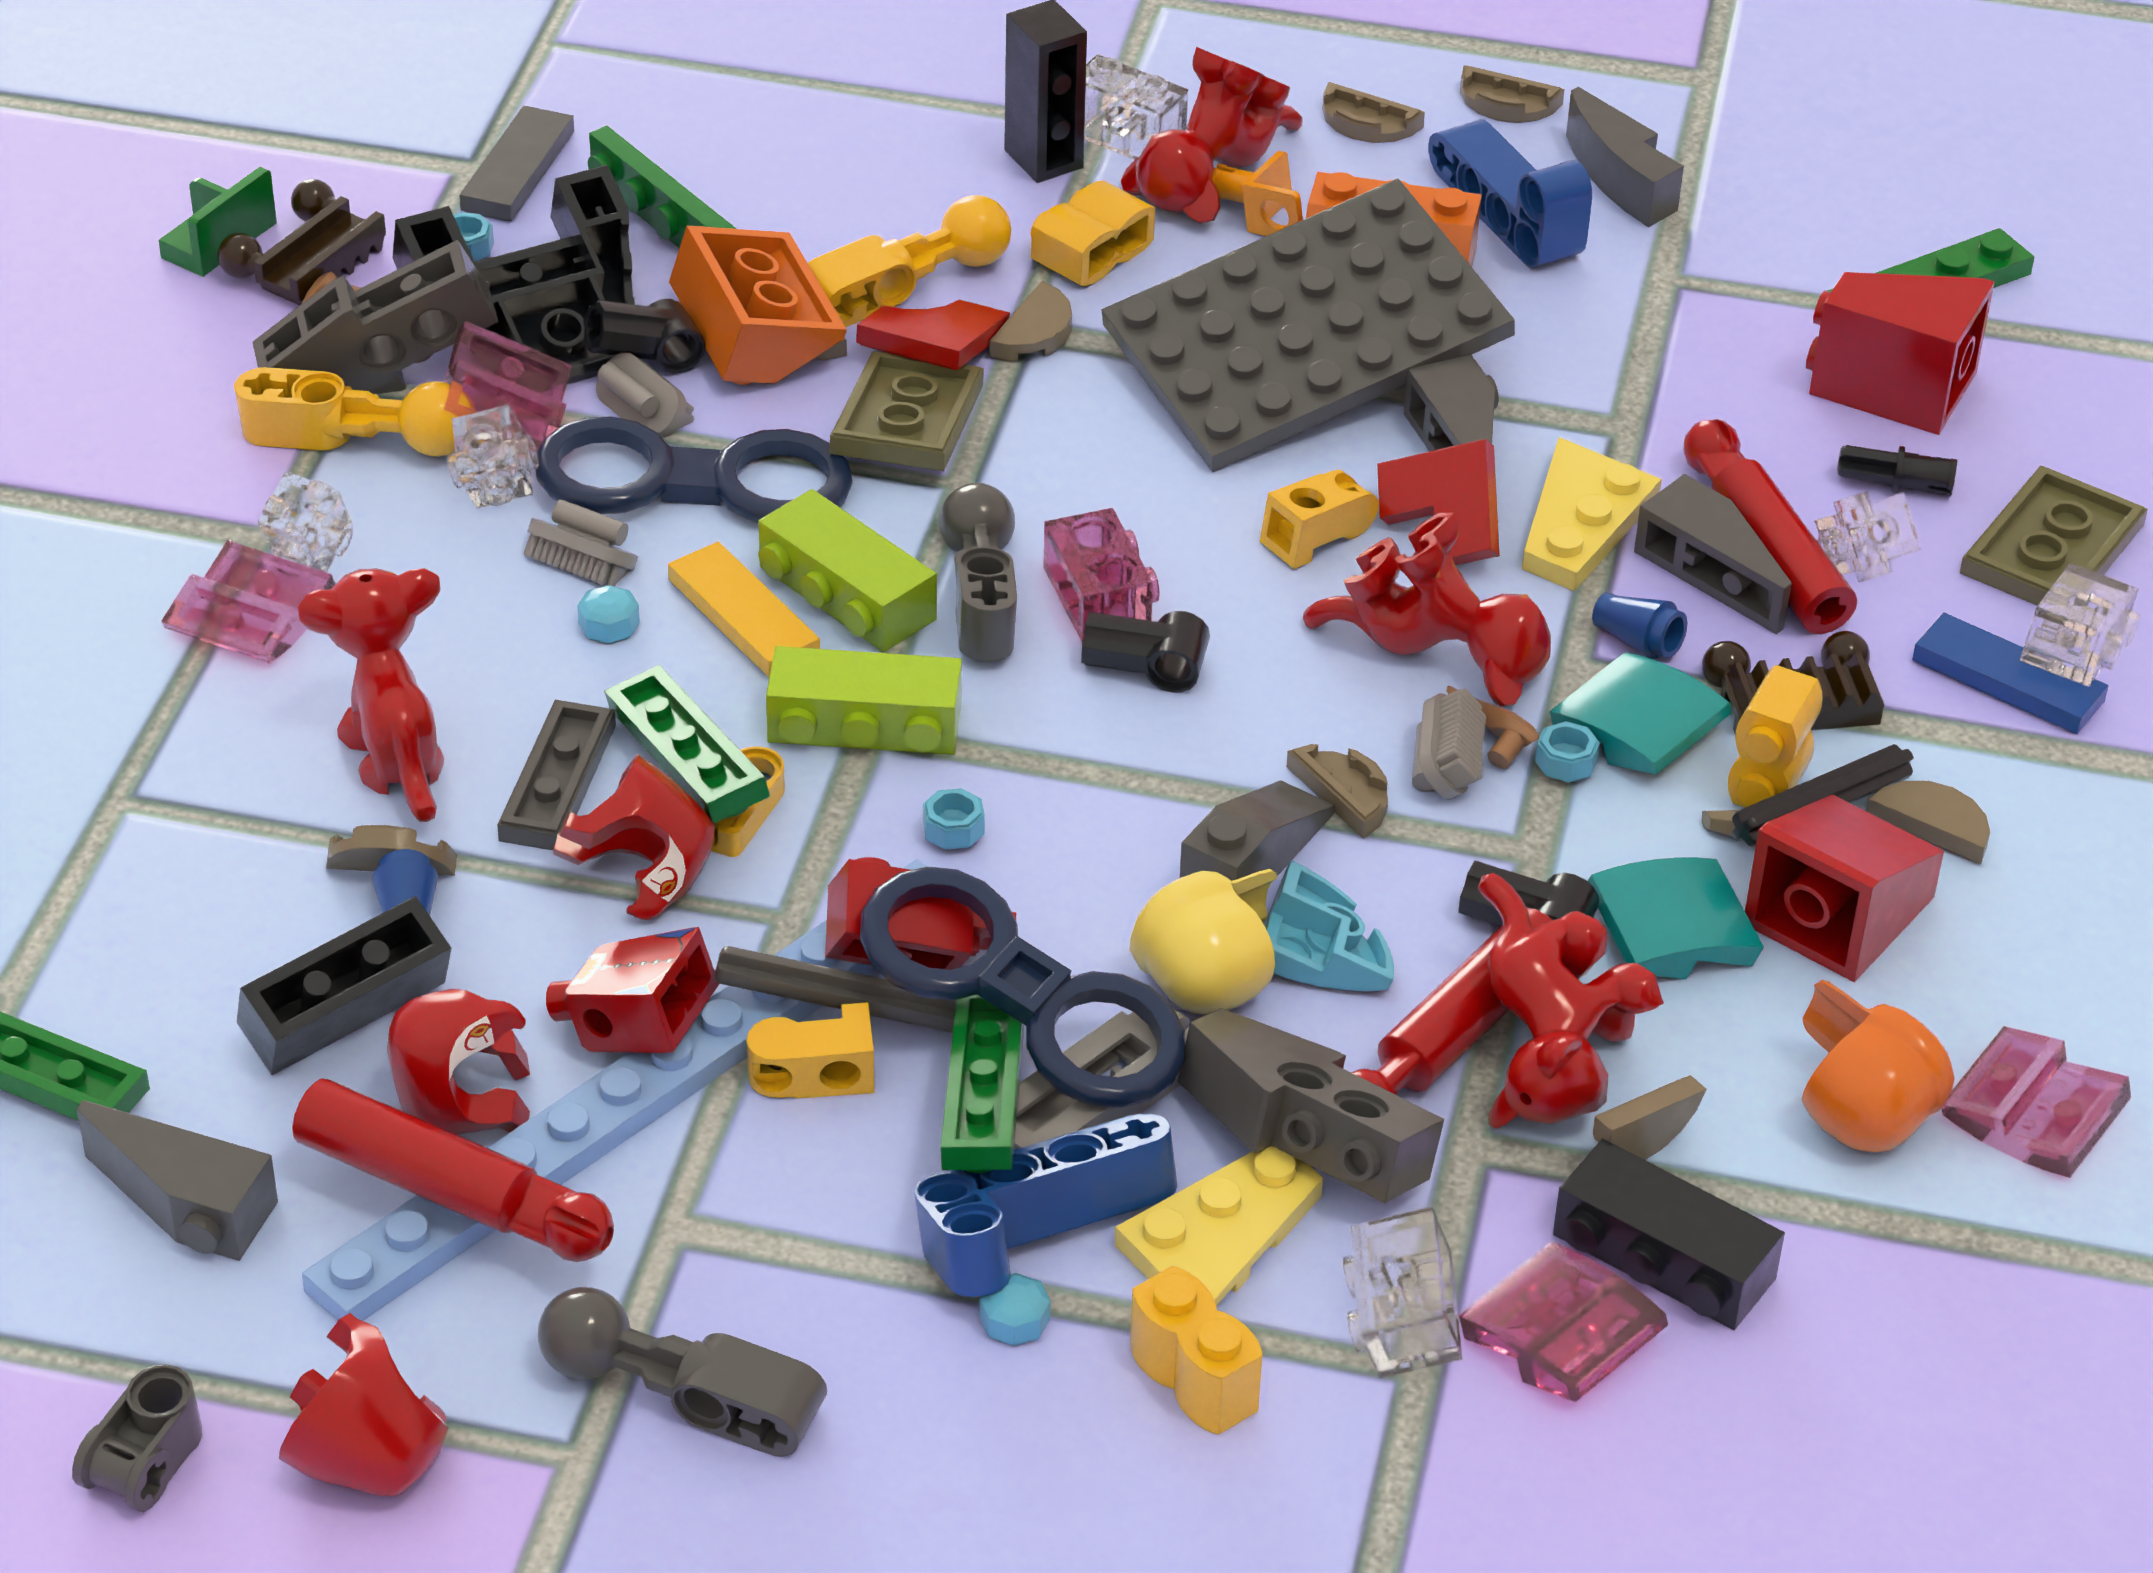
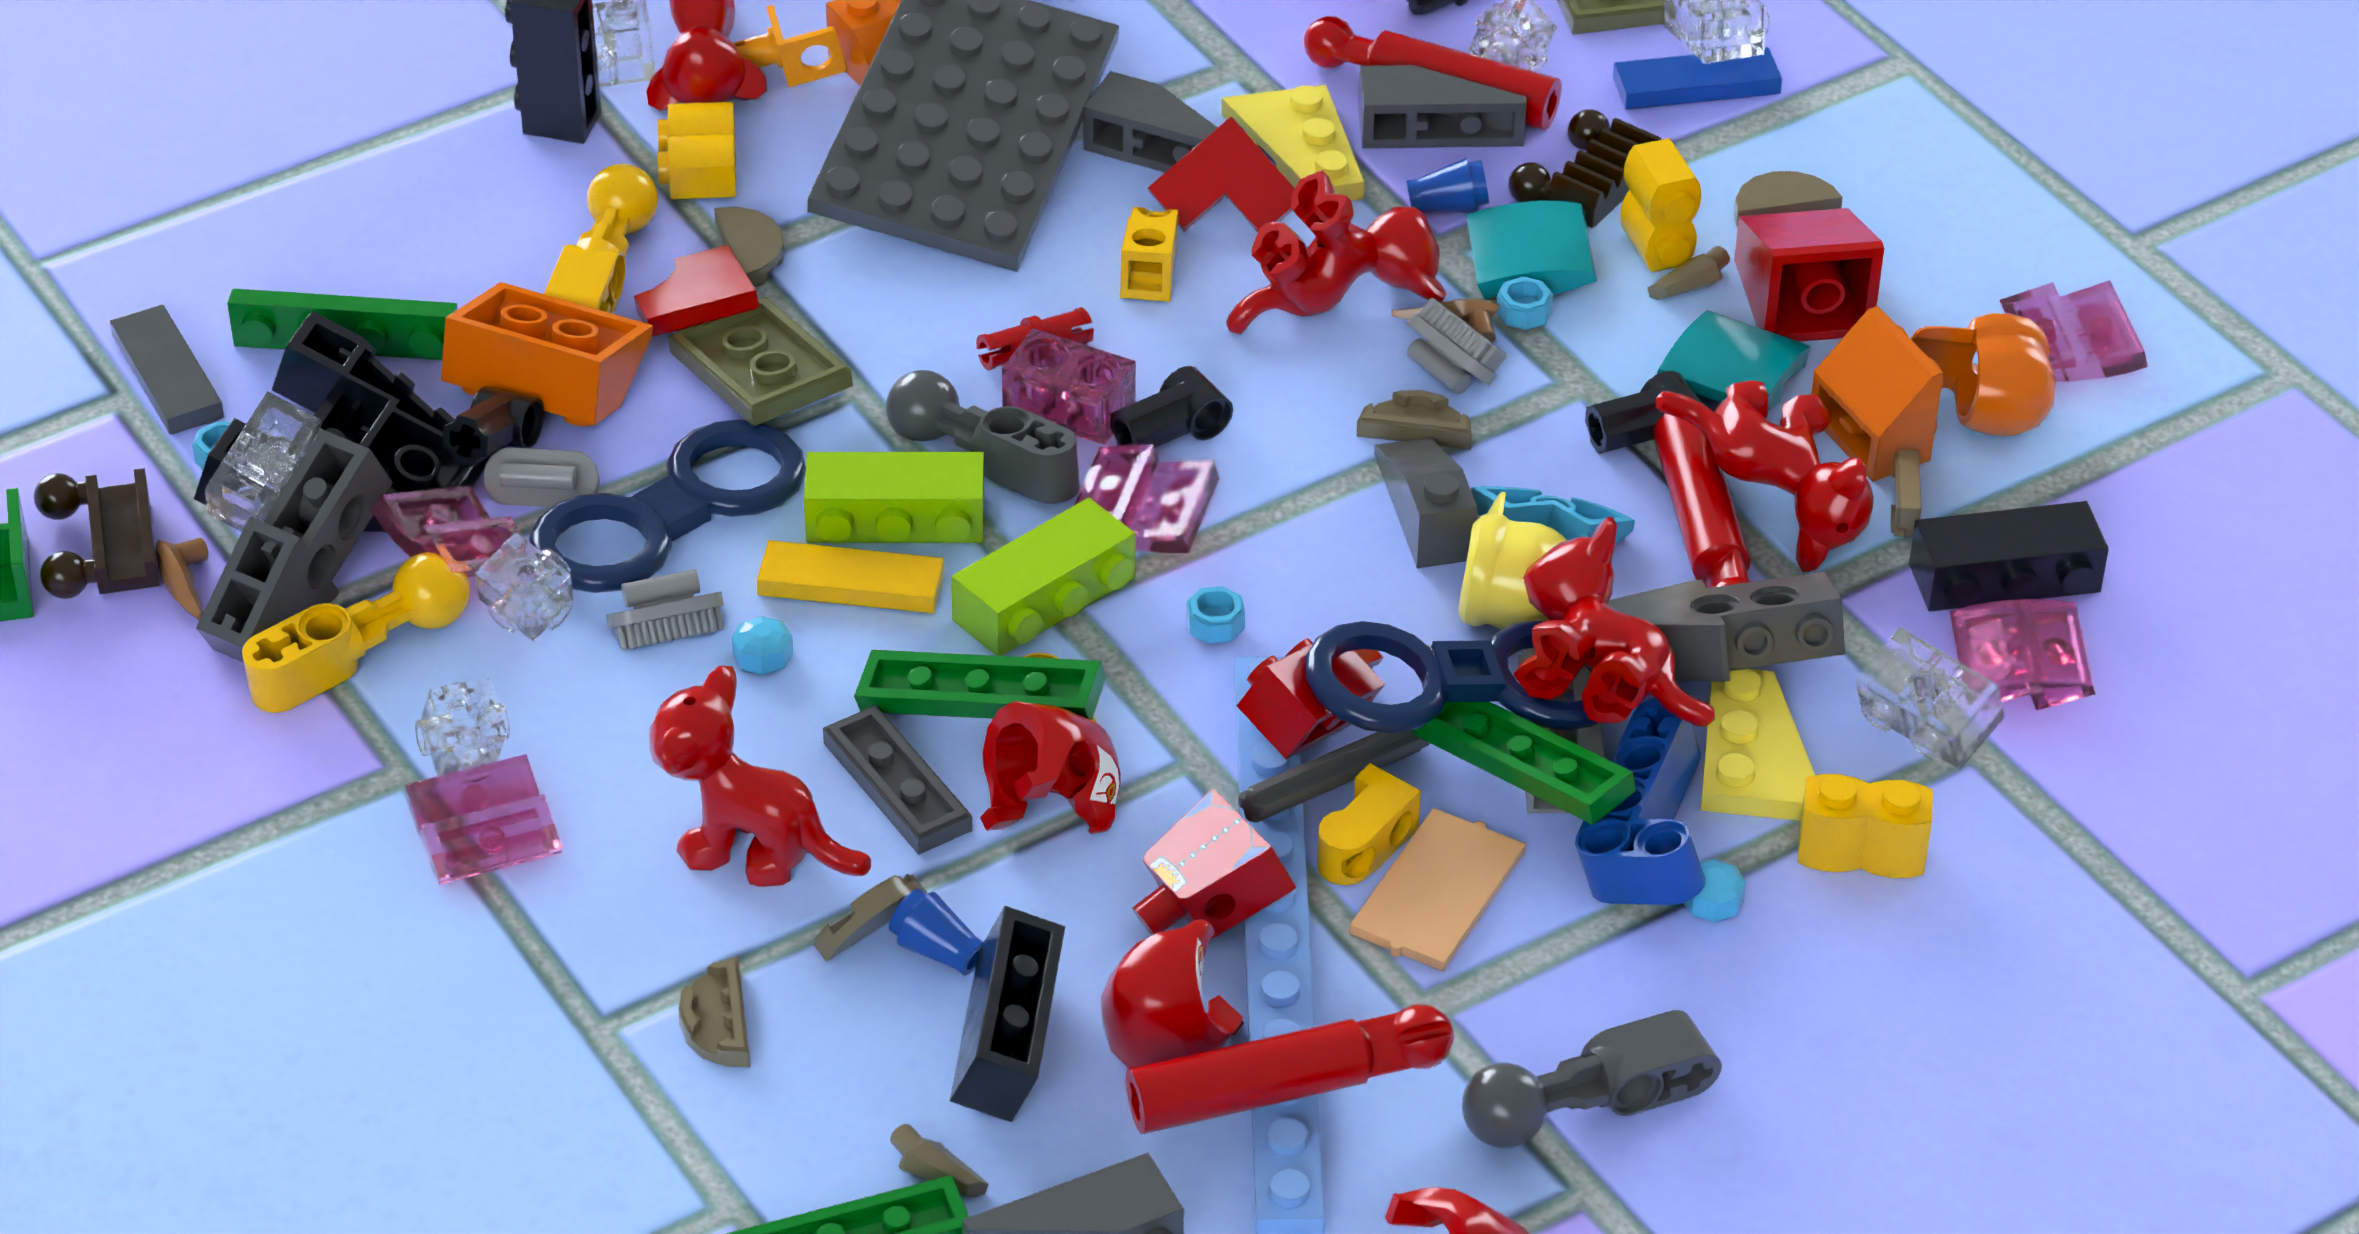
camera: 45 degrees left, 0 degrees up
black axle [1731,744,1914,847] -> none
none -> clear brick [205,391,321,532]
none -> dark tan tile [678,957,750,1067]
none -> dark tan bar [890,1124,989,1197]
none -> red pin [976,307,1094,371]
none -> clear pink slope [1074,444,1220,553]
none -> light nougat piece [1349,808,1526,972]
none -> red animal [1513,517,1715,727]
none -> orange slope [1811,306,1943,482]

